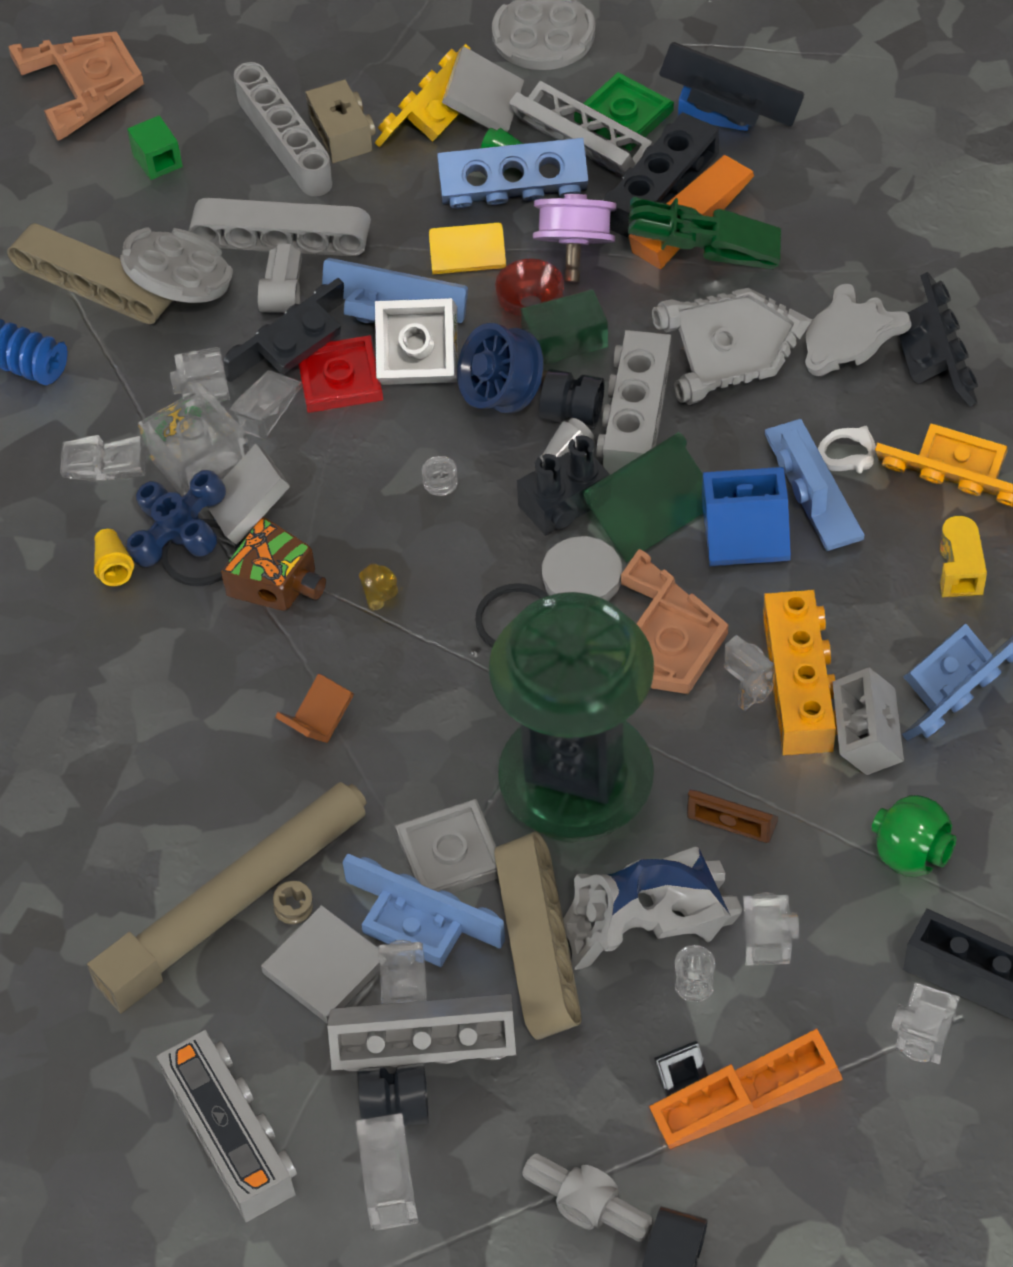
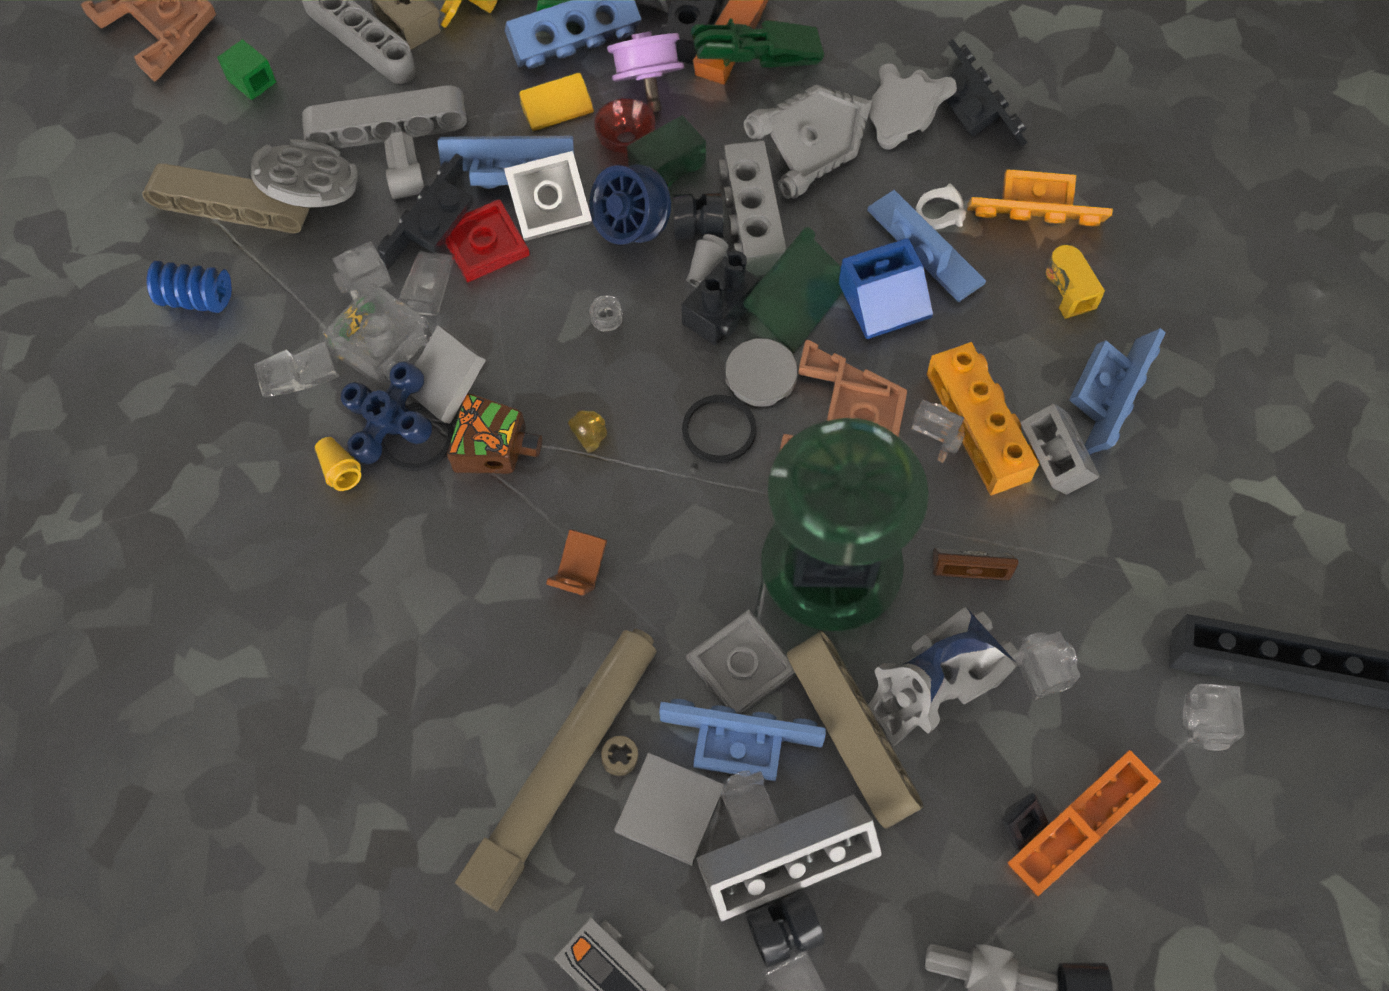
camera: 20 degrees left, 10 degrees up
clear bush [674,945,715,1002] -> none
green plant [871,795,956,877] -> none

